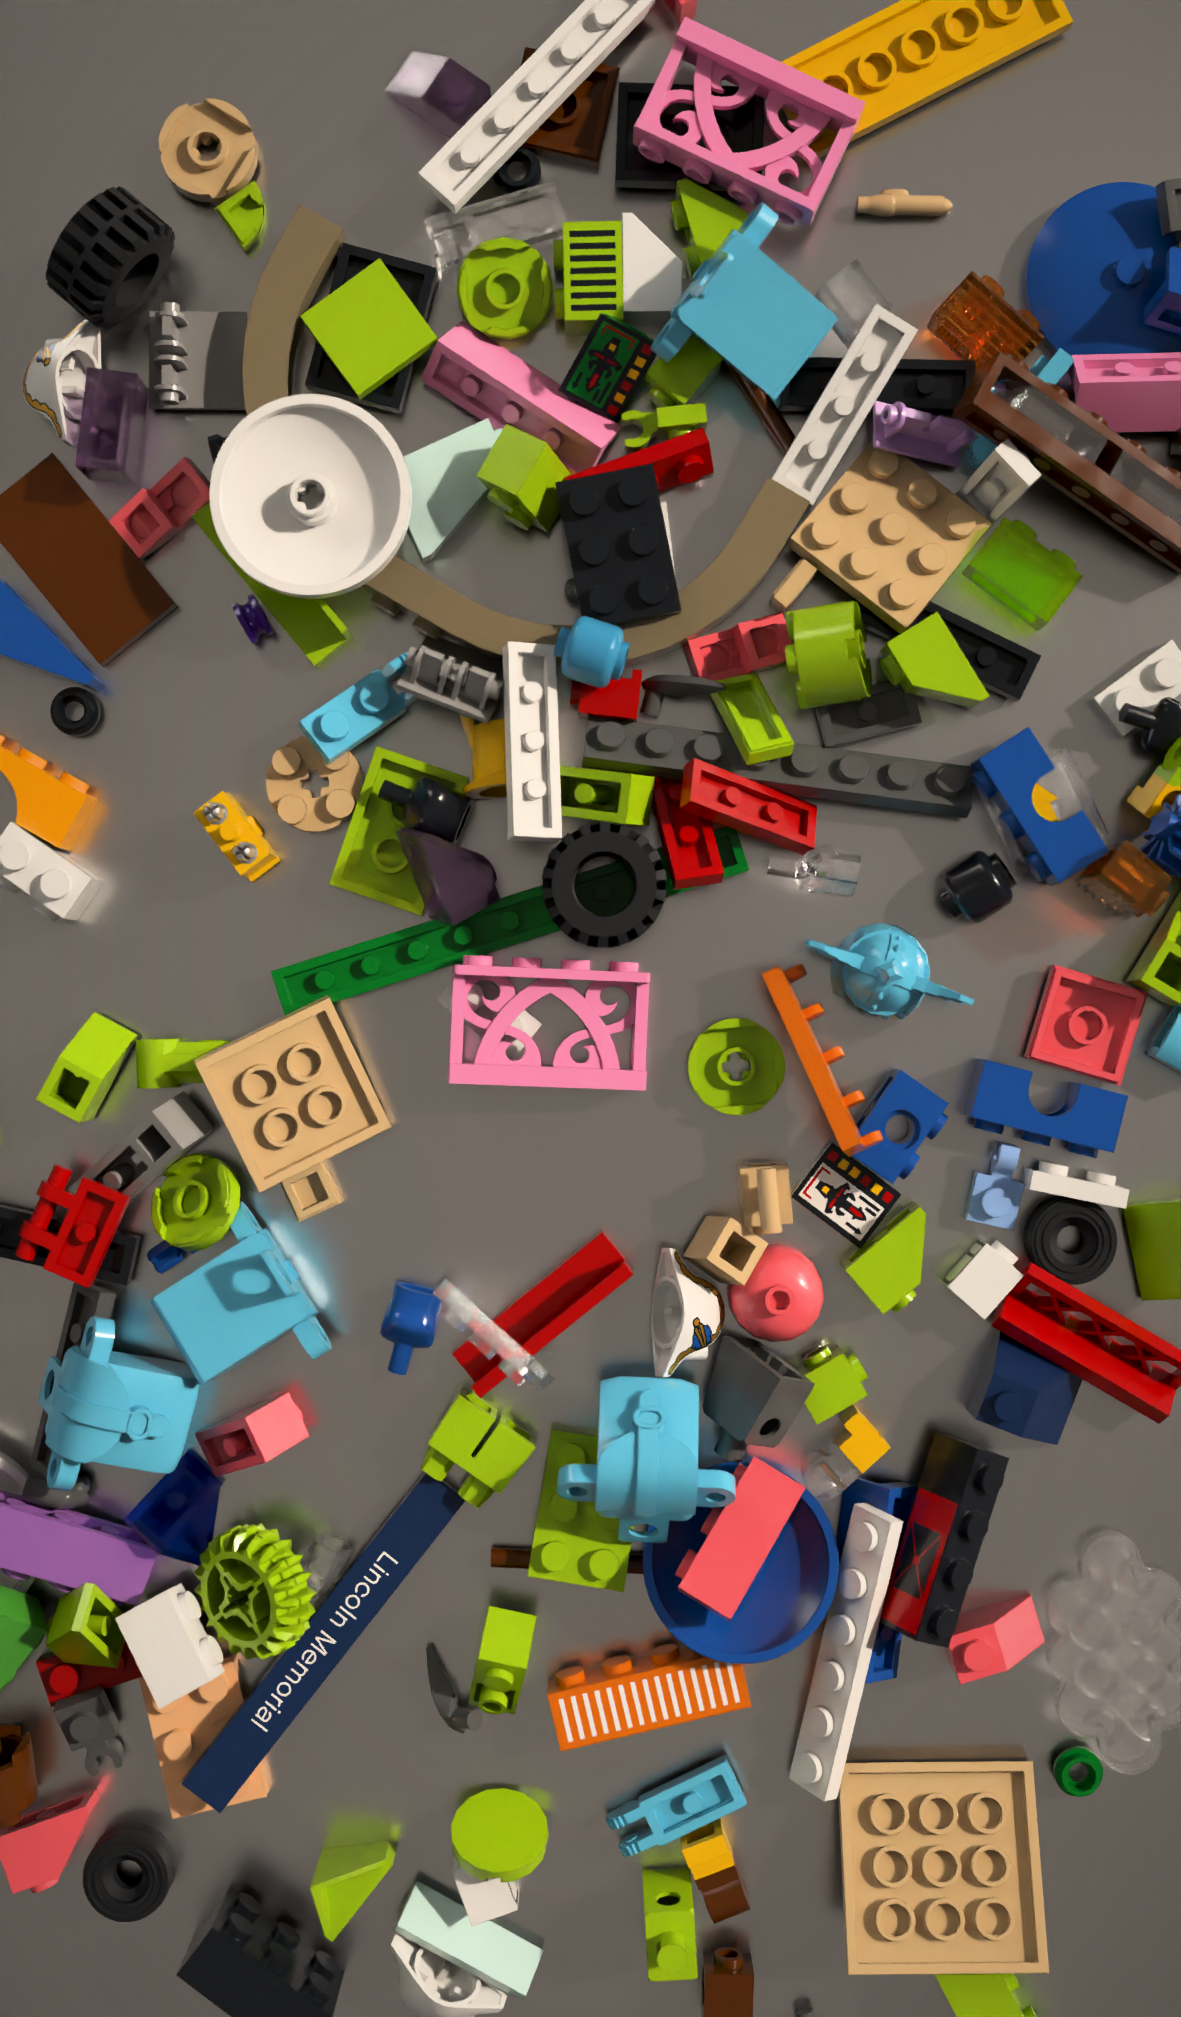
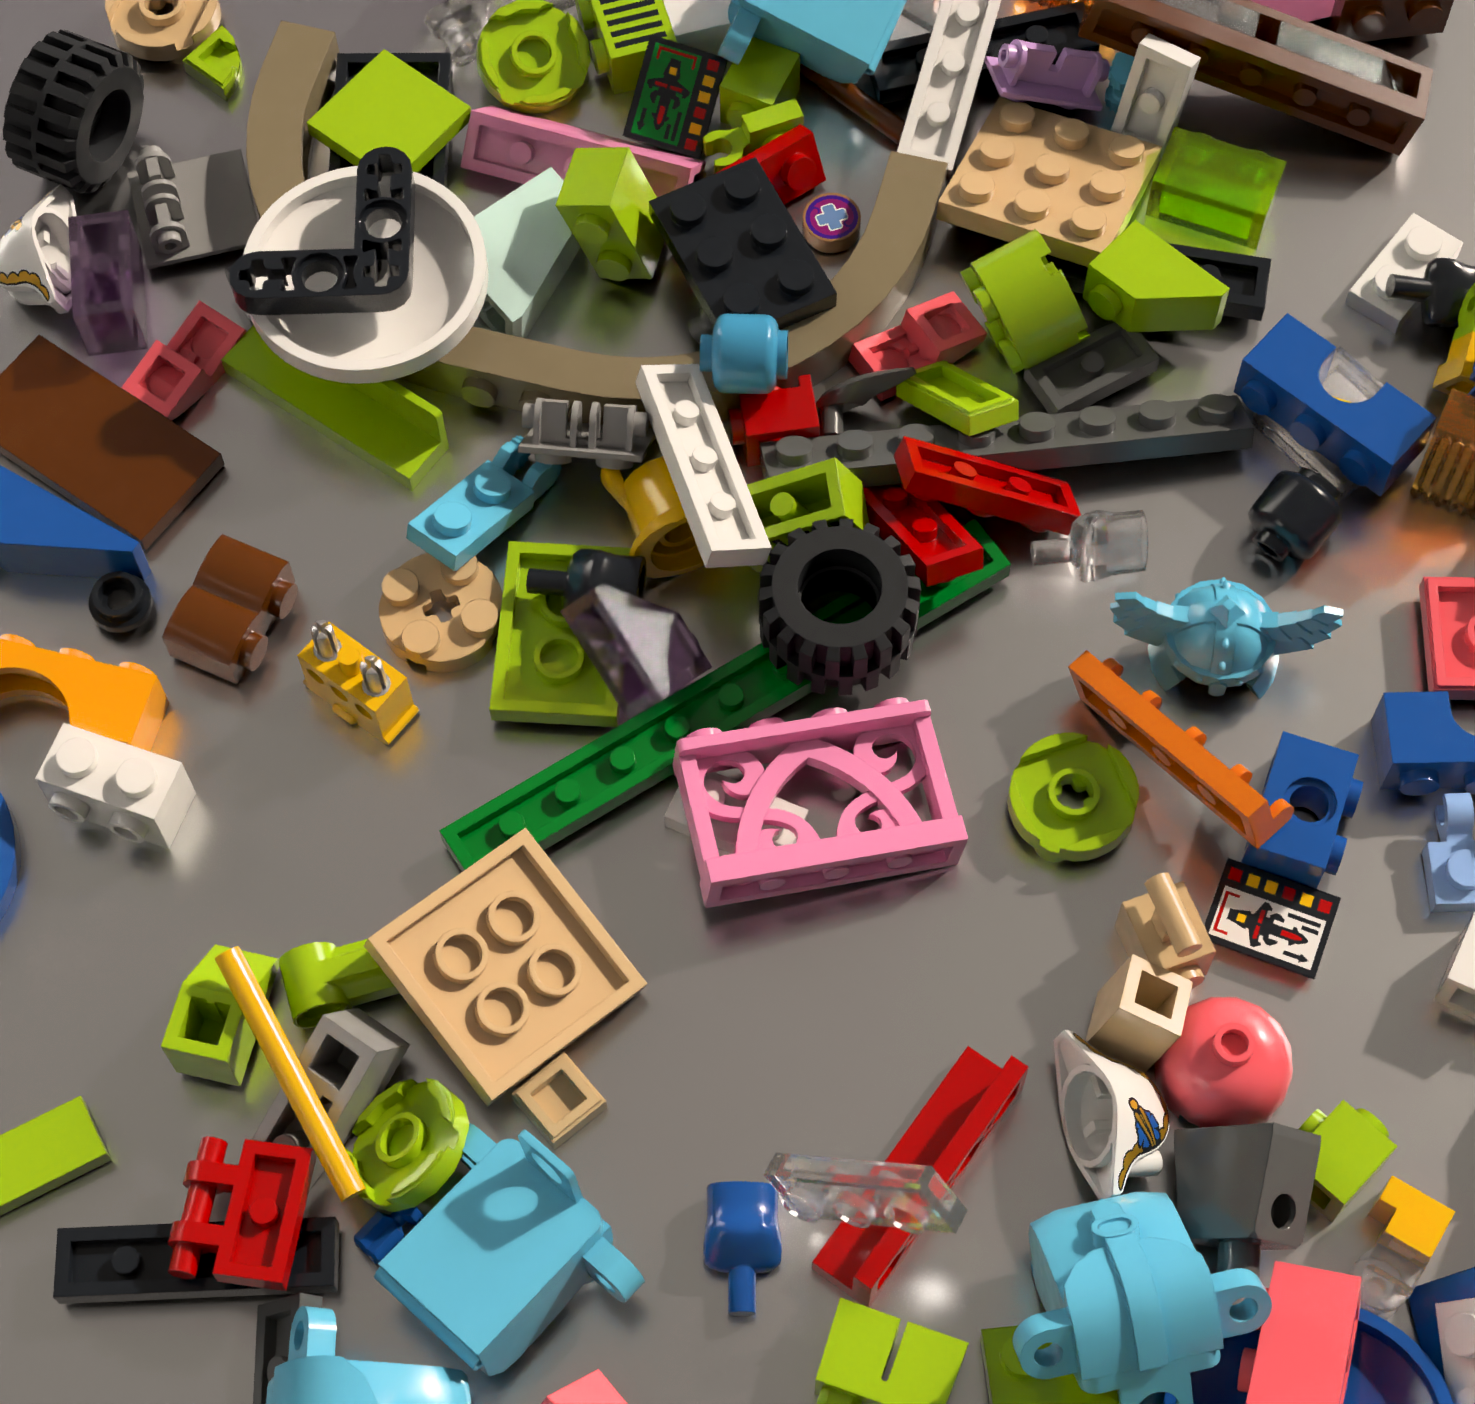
camera: 20 degrees left, 25 degrees down
dark purple bush [232,594,275,644] -> none
tan tile [769,559,818,615] -> none
lime slope [840,1202,926,1315] -> none
none -> reddish brown brick [162,534,298,684]
none -> yellow bar [215,946,366,1203]
none -> black beam [229,146,415,315]
none -> tile [802,193,861,253]

